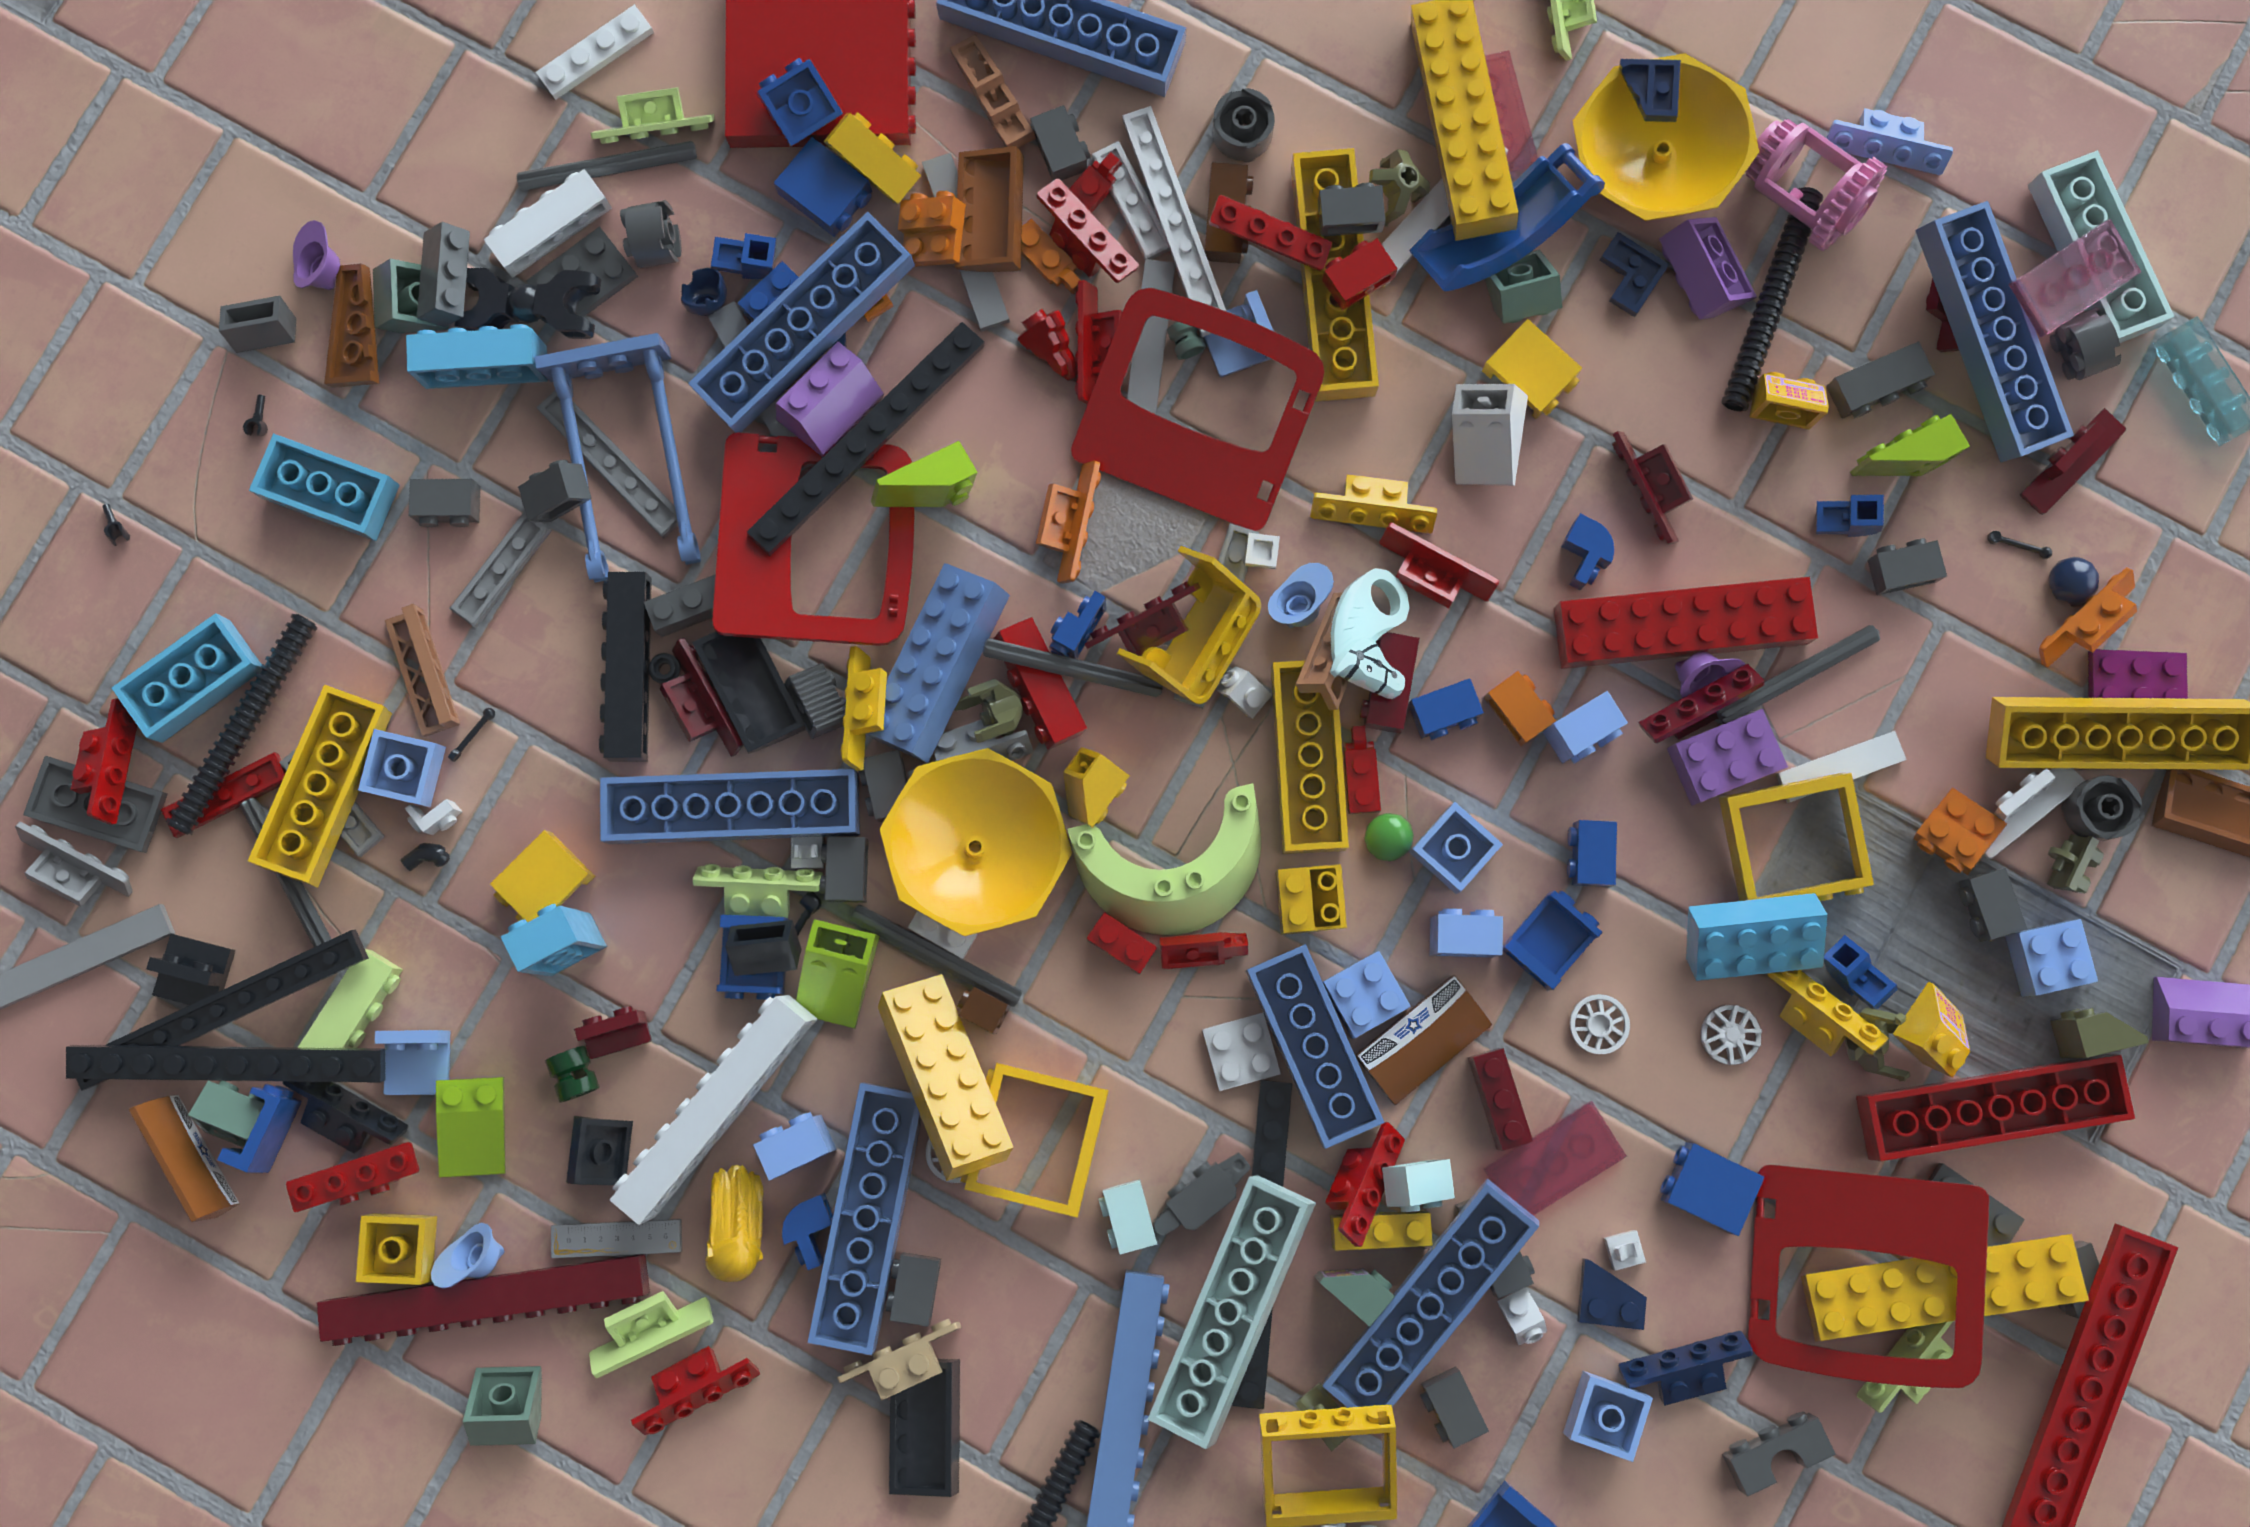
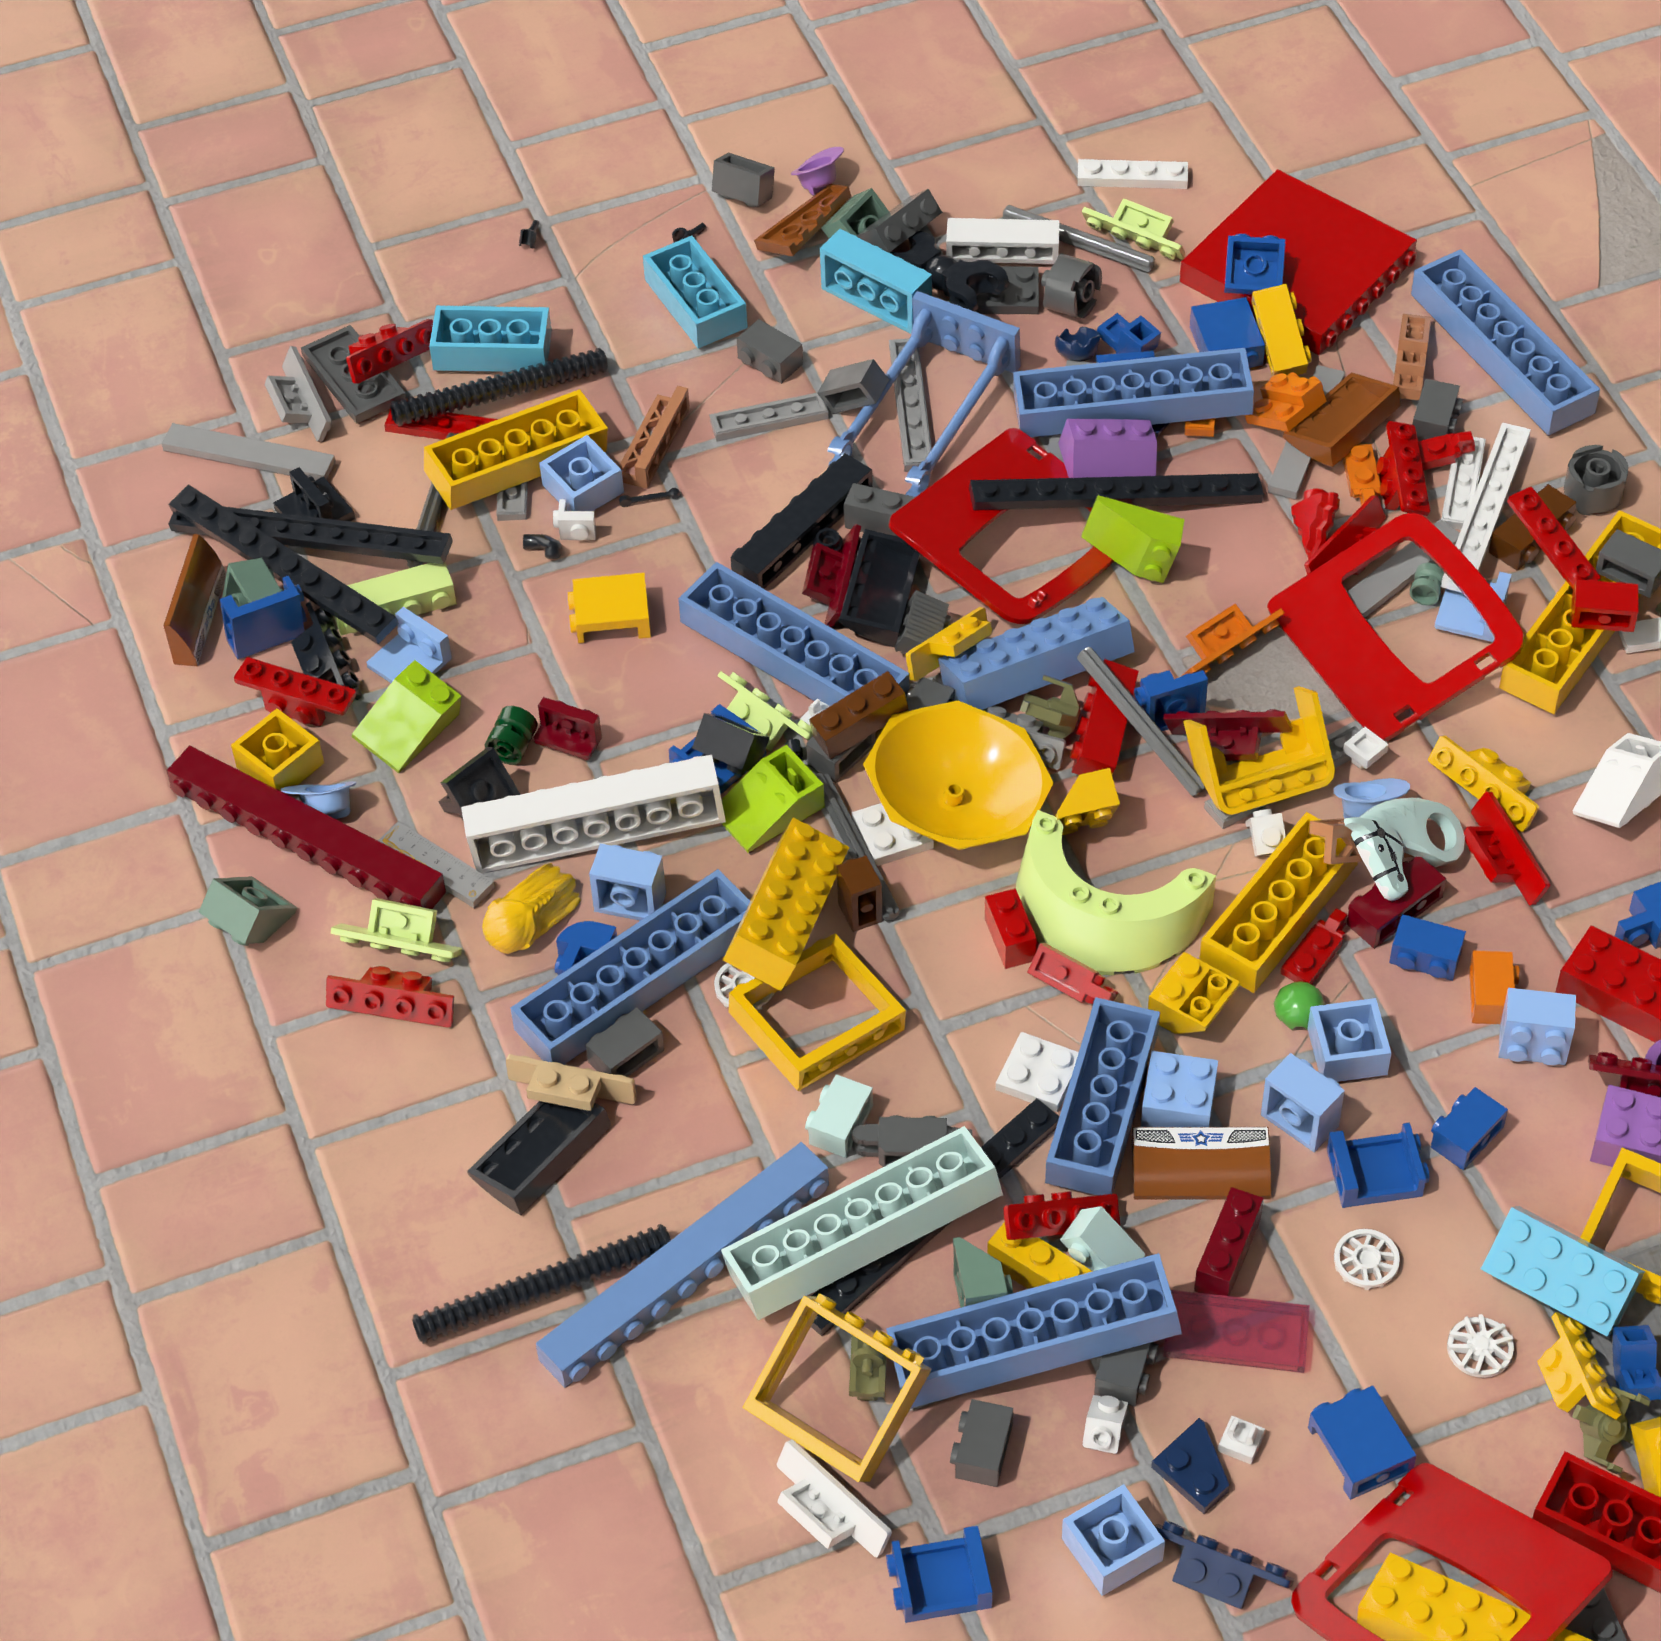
camera: 40 degrees right, 30 degrees down
medium azure brick [501,904,608,976] -> none
none -> reddish brown brick [809,671,909,760]

